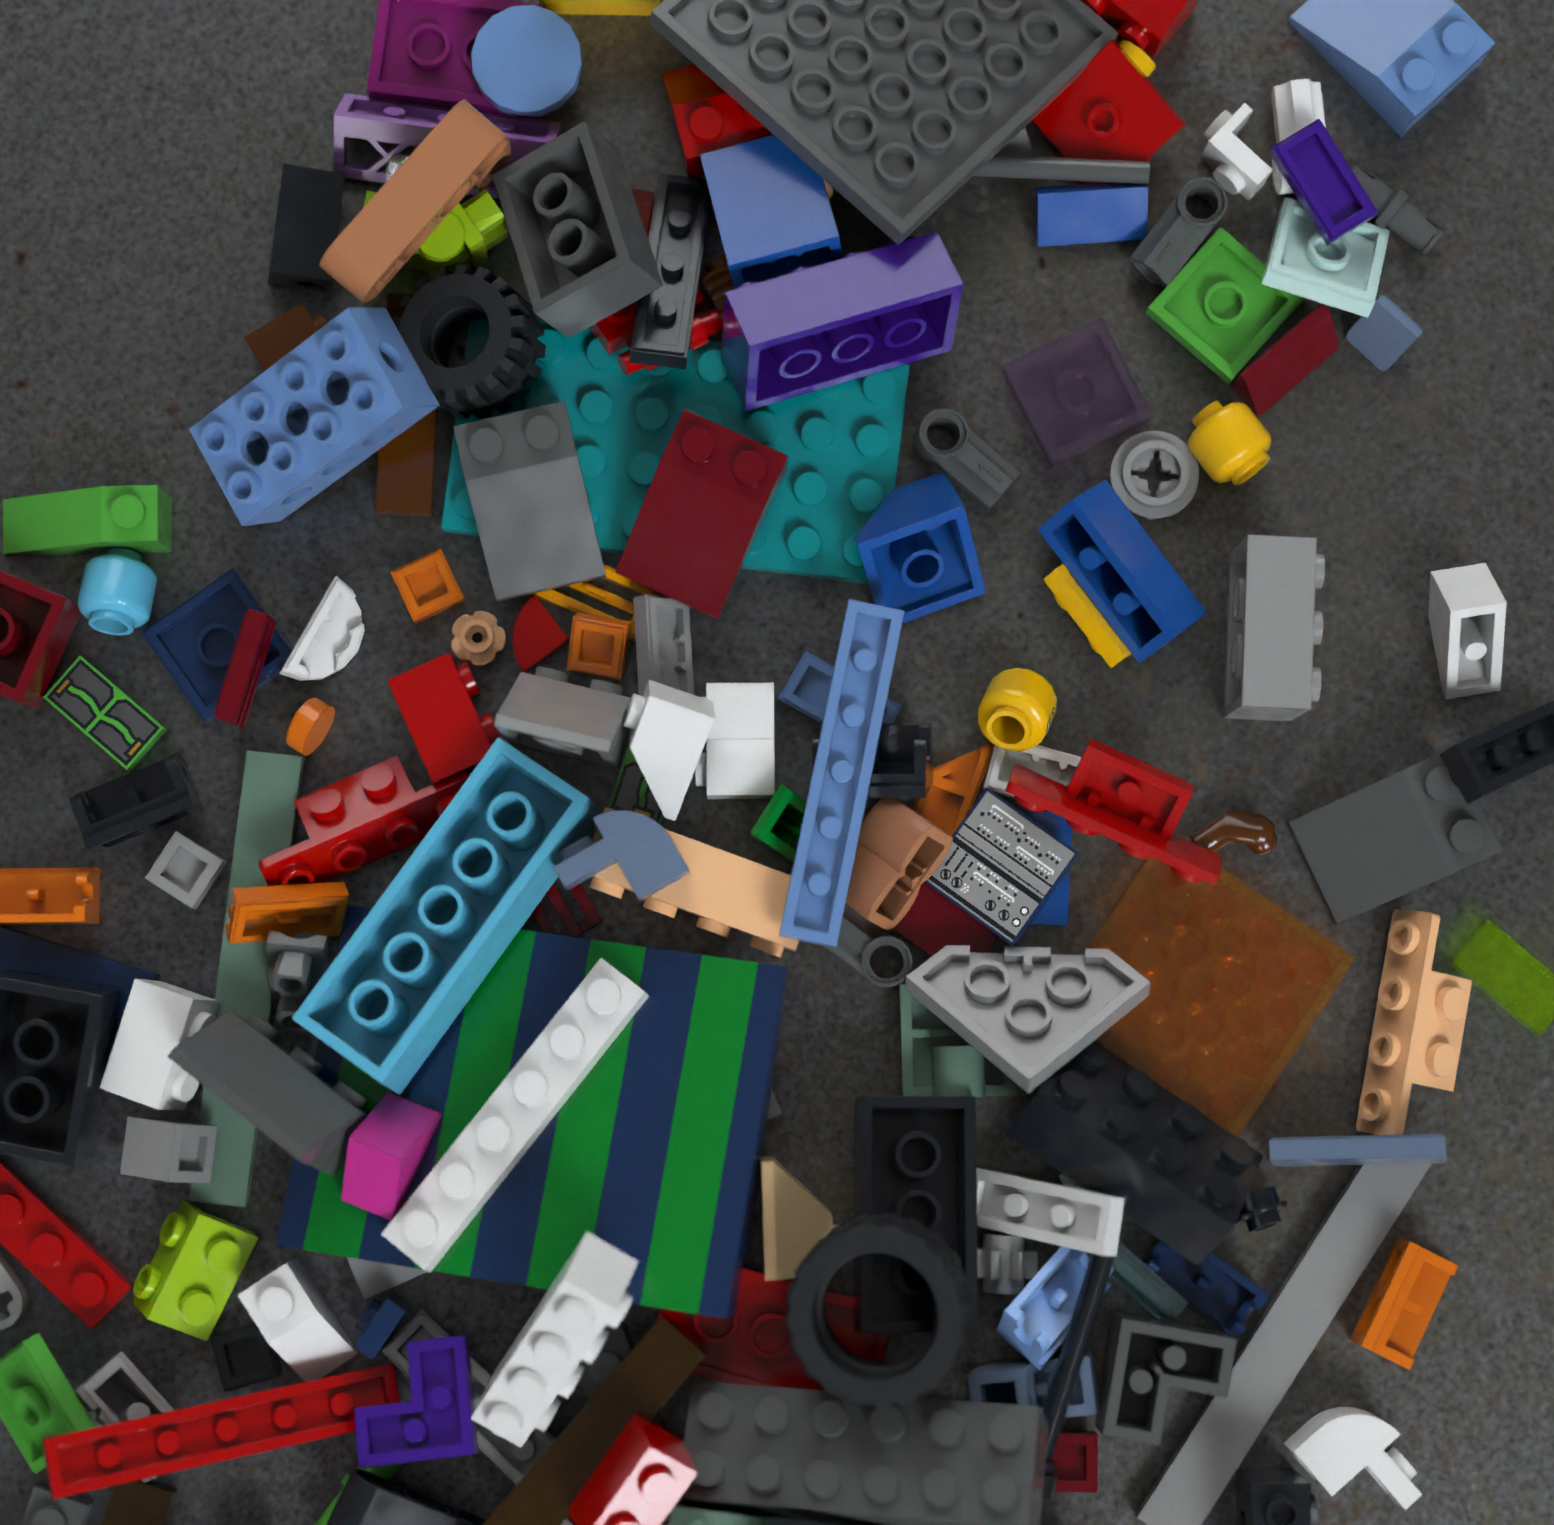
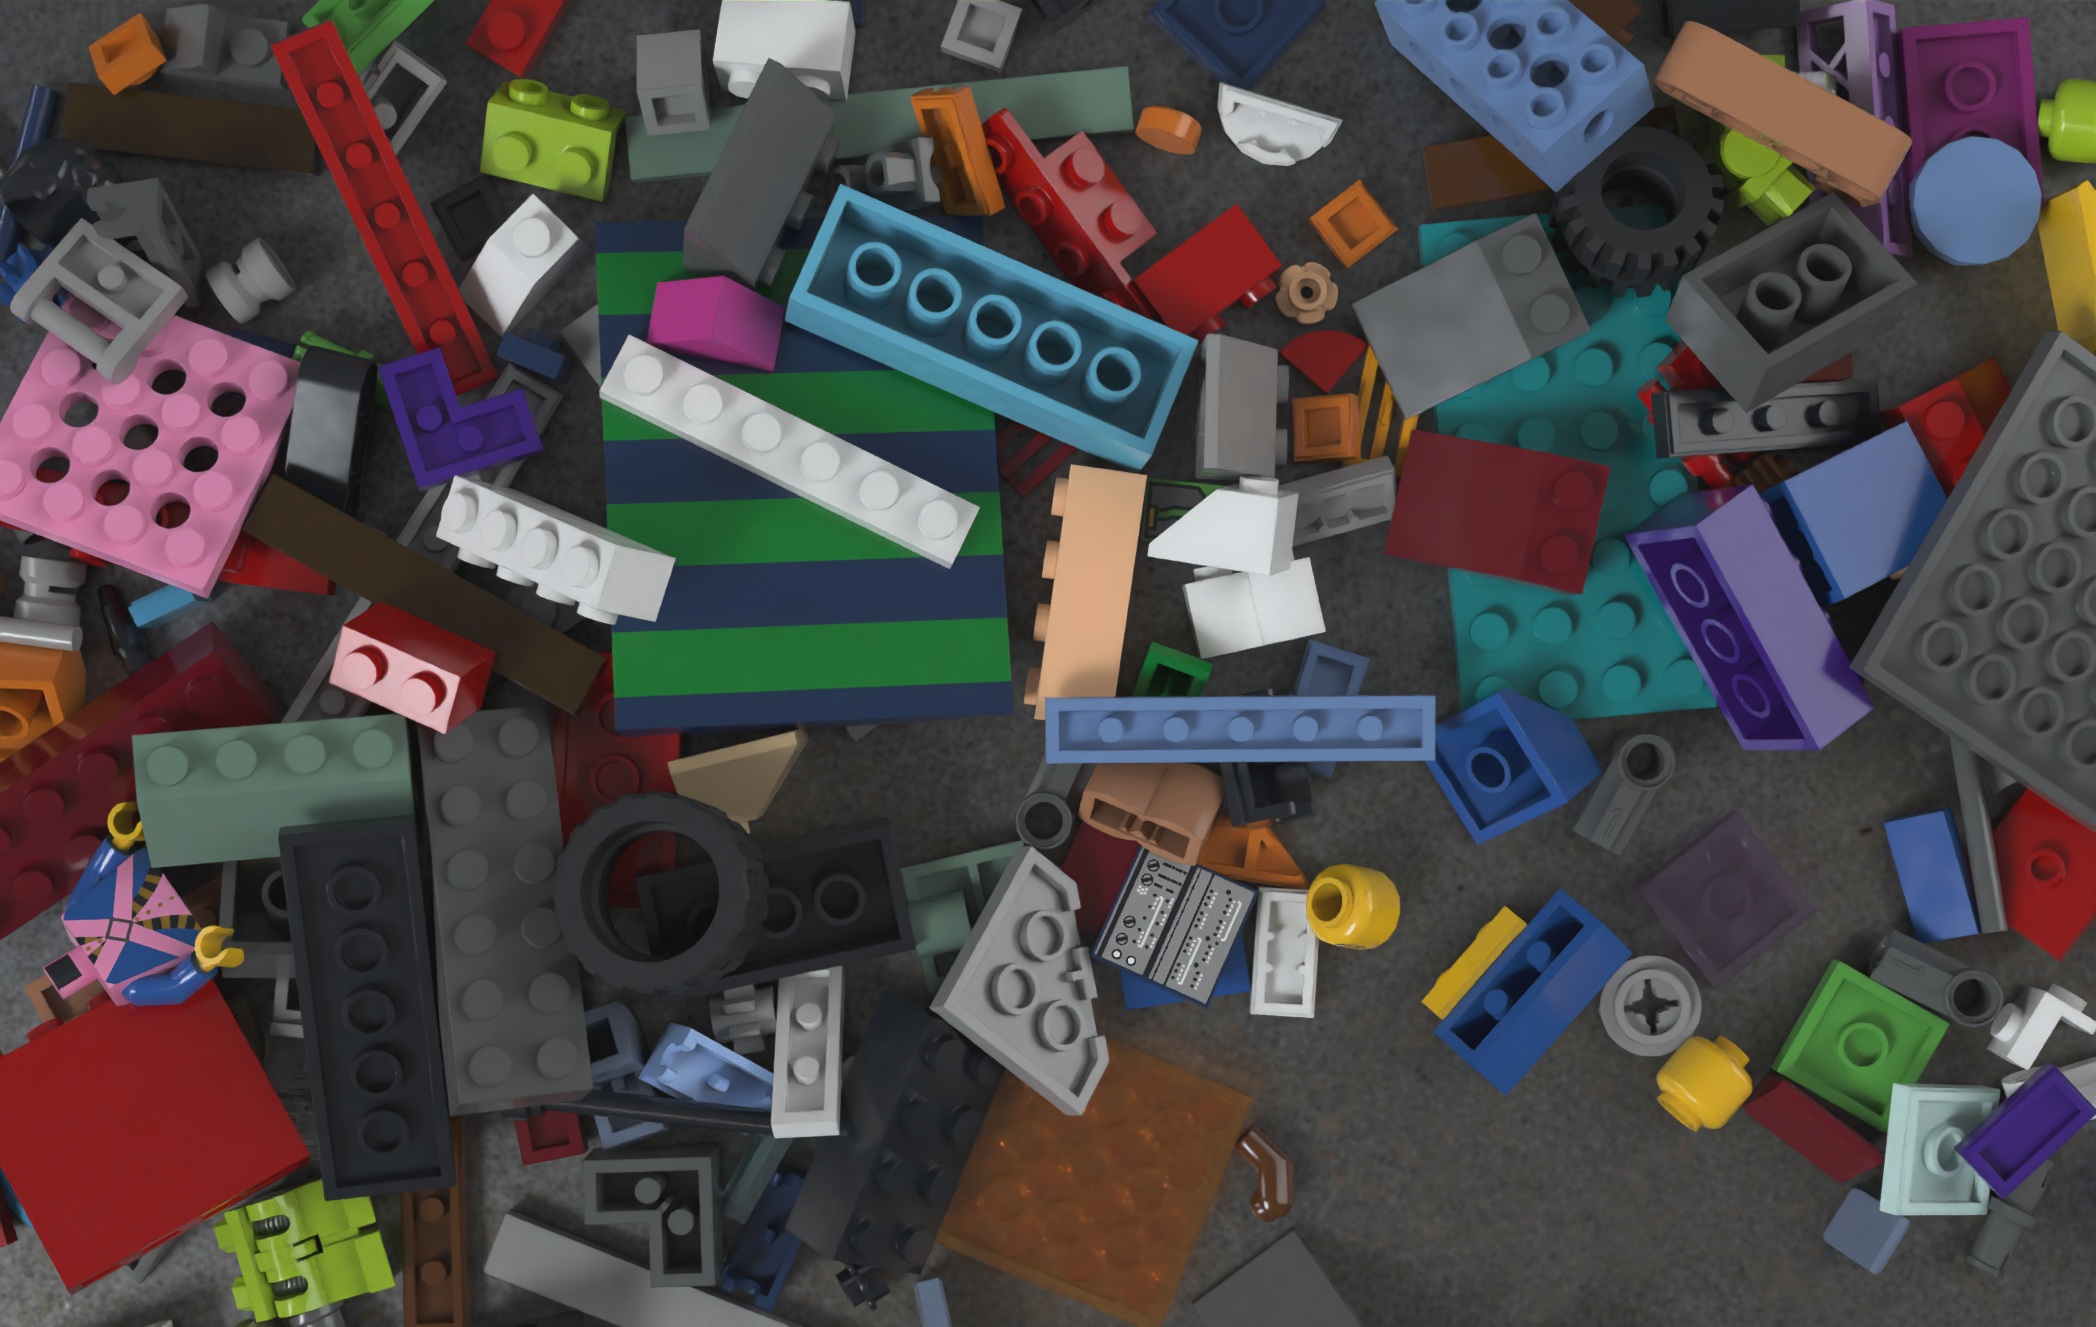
camera: 80 degrees right, 5 degrees up
dark red tile [214,609,278,729] -> none
sand blue brick [553,810,691,901] -> none
red bracket [1005,738,1222,885] -> none
light grey brick [1223,535,1325,722] -> none

